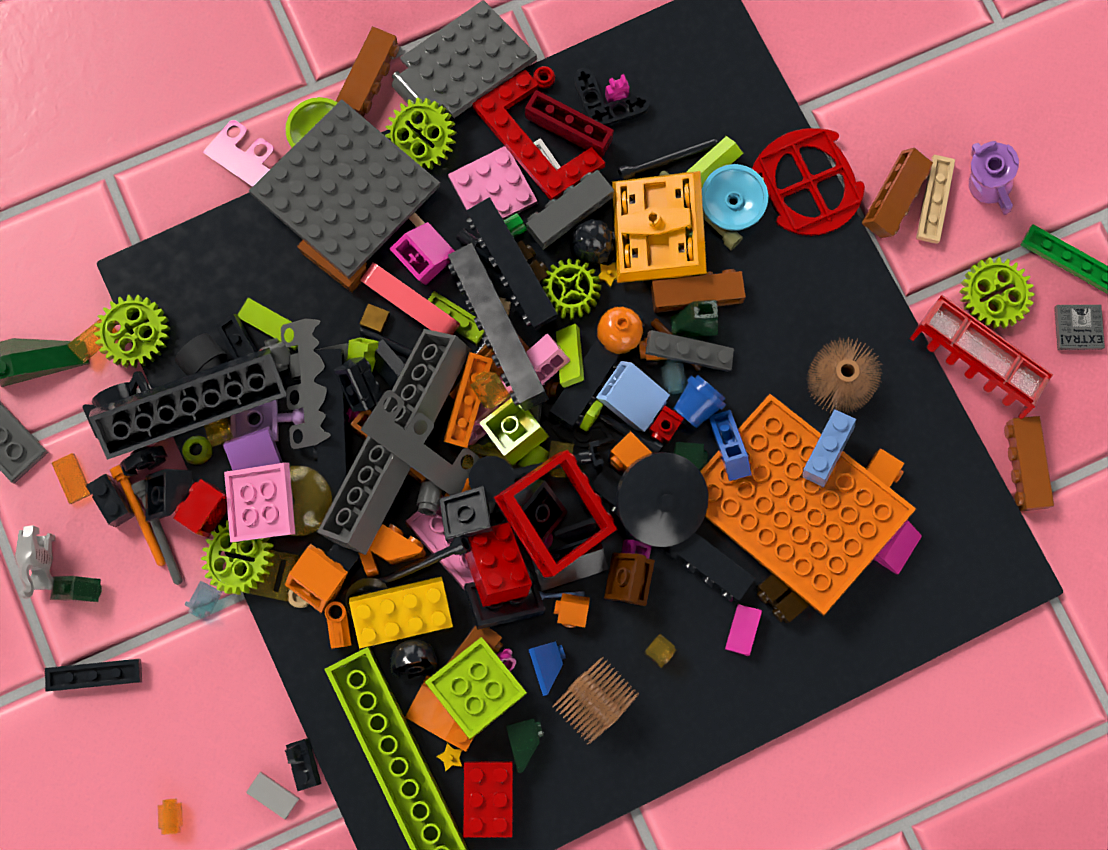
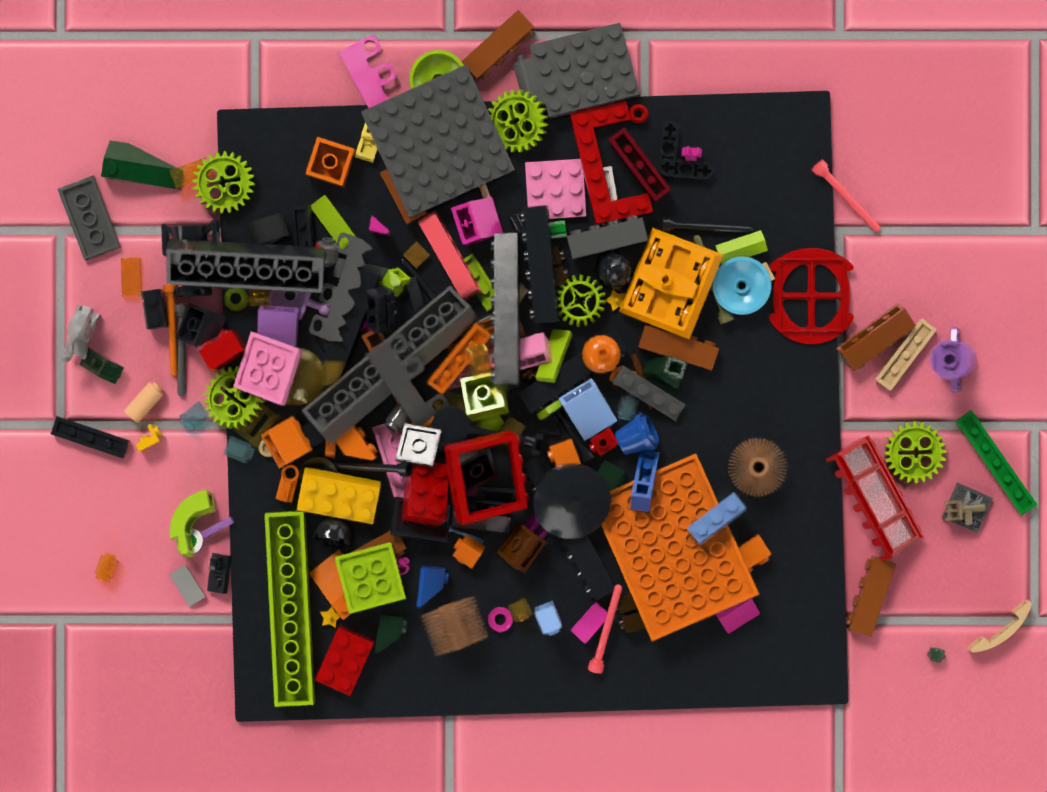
camera: 25 degrees right, 10 degrees up
none -> light nougat brick [124,382,164,423]
none -> yellow bracket [135,424,162,451]
none -> lime arch [170,490,216,558]
none -> piece [177,516,234,554]
none -> clear light blue brick [223,436,255,463]
none -> orange brick [306,137,356,187]
none -> clear yellow brick [322,360,345,385]
none -> light yellow slope [355,123,378,163]
none -> dark pink slope [369,216,391,236]
none -> dark pink piece [488,607,513,633]
none -> light blue brick [535,600,562,636]
none -> coral piece [588,584,622,673]
none -> coral piece [811,159,881,232]
none -> dark tan arm [944,500,986,525]

